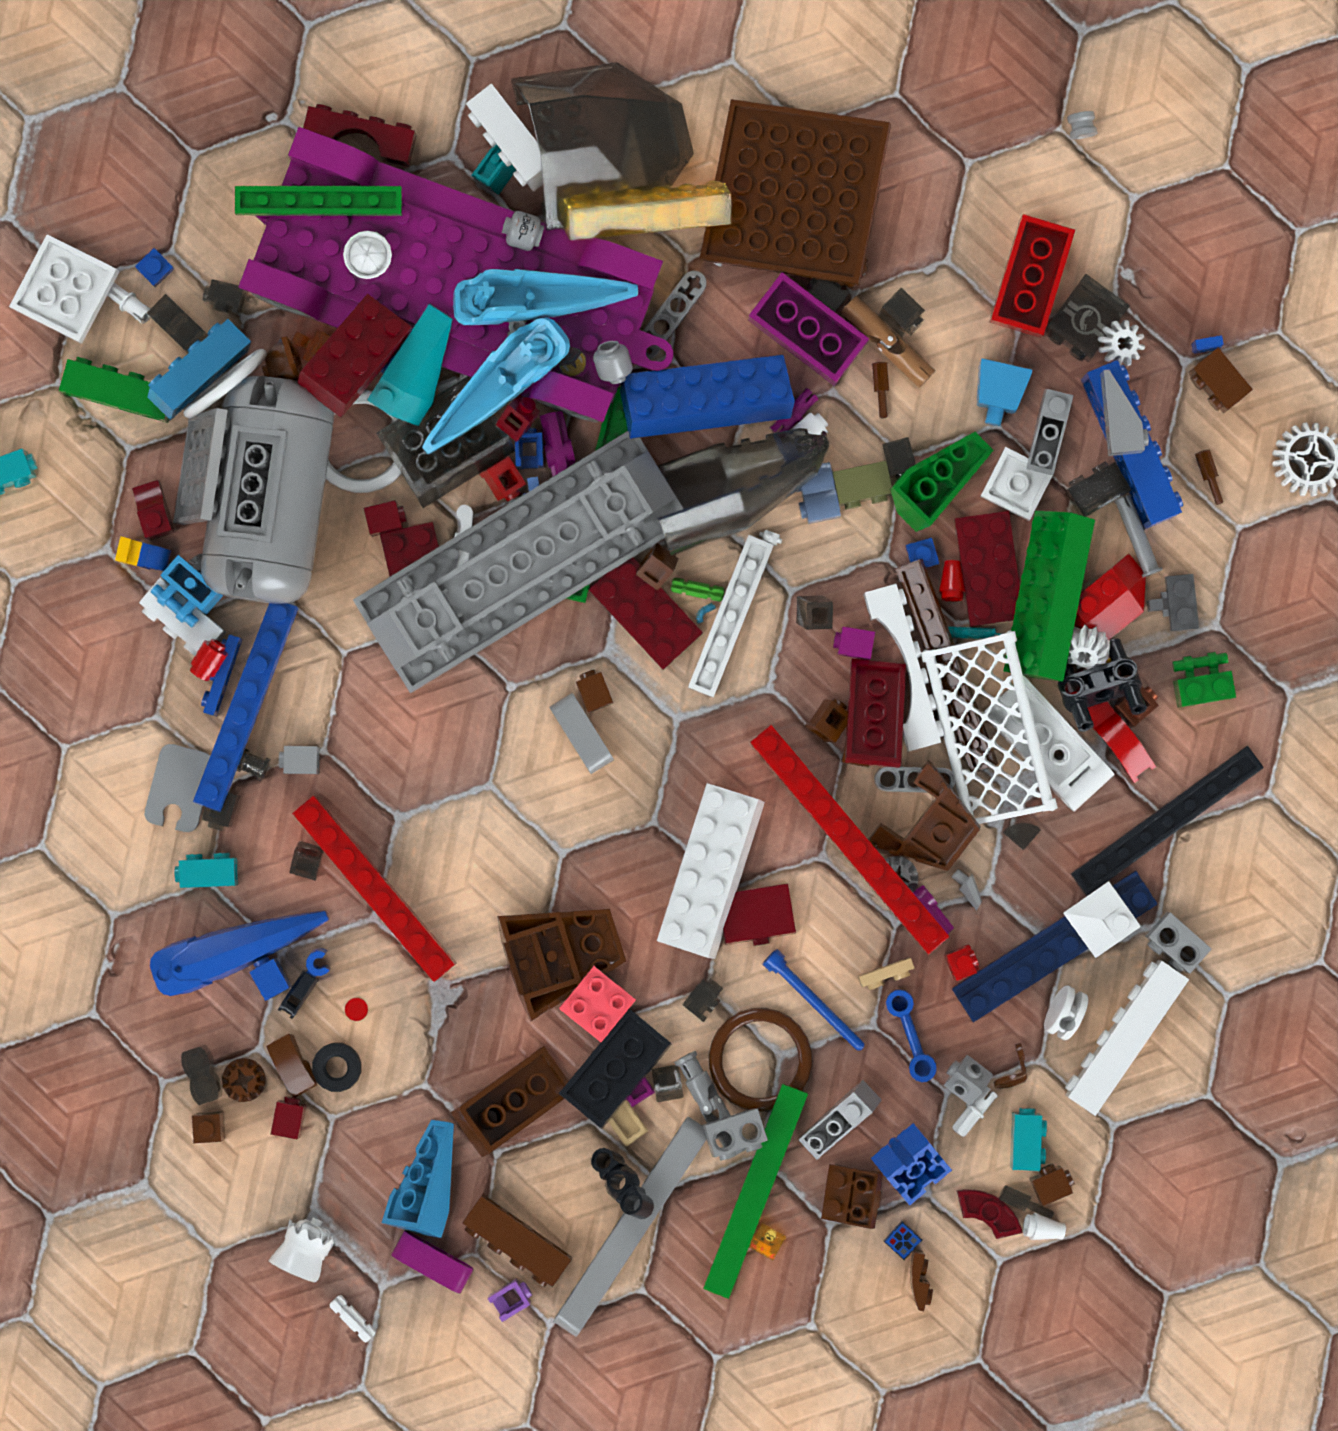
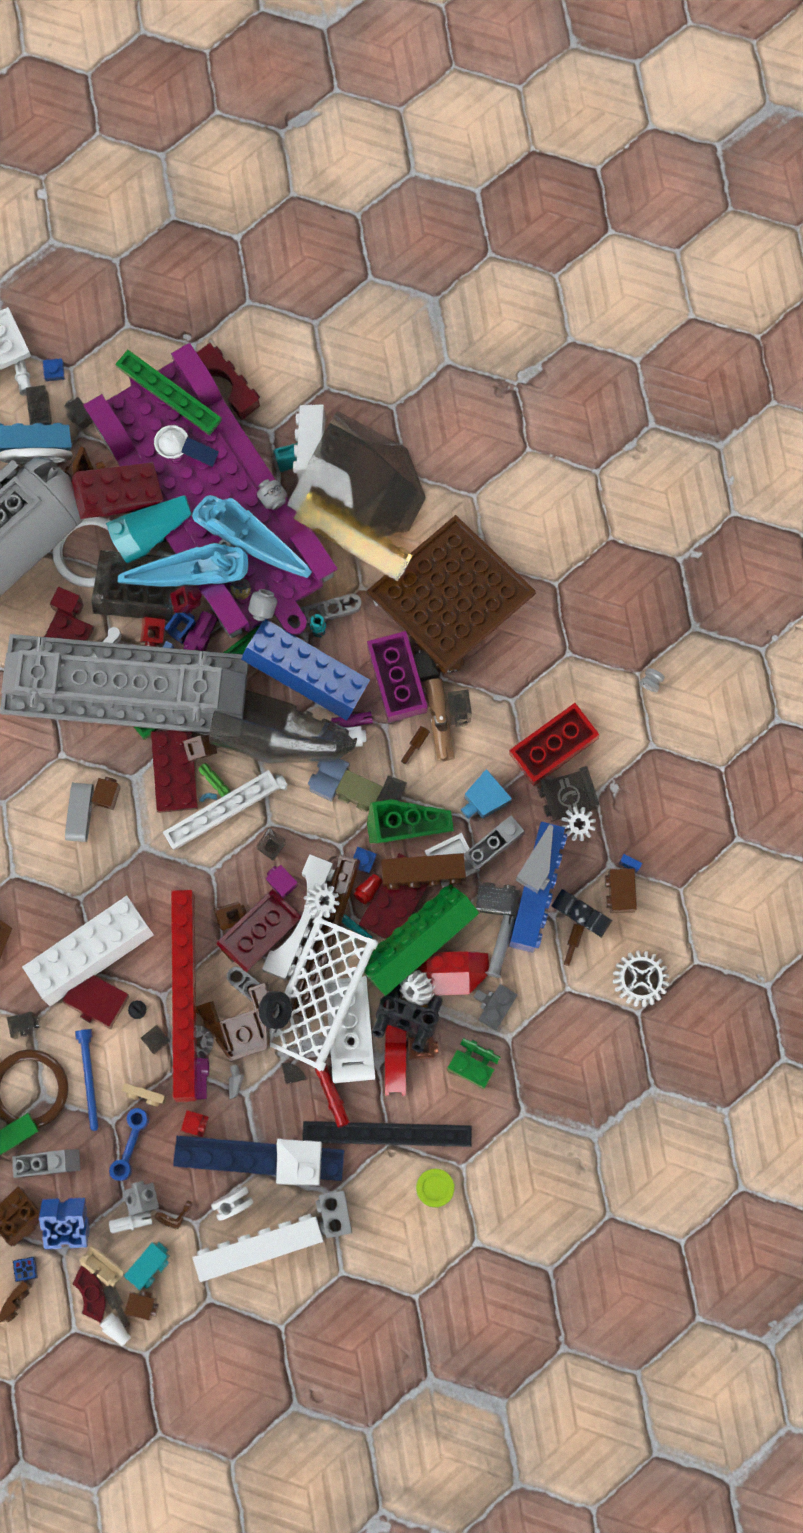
camera: 40 degrees right, 10 degrees down
none -> tan hinge [79,1245,125,1287]
none -> black piece [128,1000,147,1019]
none -> clear smoke plate [141,1025,171,1055]
none -> dark blue sticker [181,437,219,467]
none -> black tyre [259,991,292,1029]
none -> white gear [304,883,340,918]
none -> teal pin [310,614,326,638]
none -> red pin [314,1064,350,1128]
none -> reddish brown brick [381,853,466,890]
none -> lime piece [416,1169,454,1208]
none -> black piece [551,889,613,938]

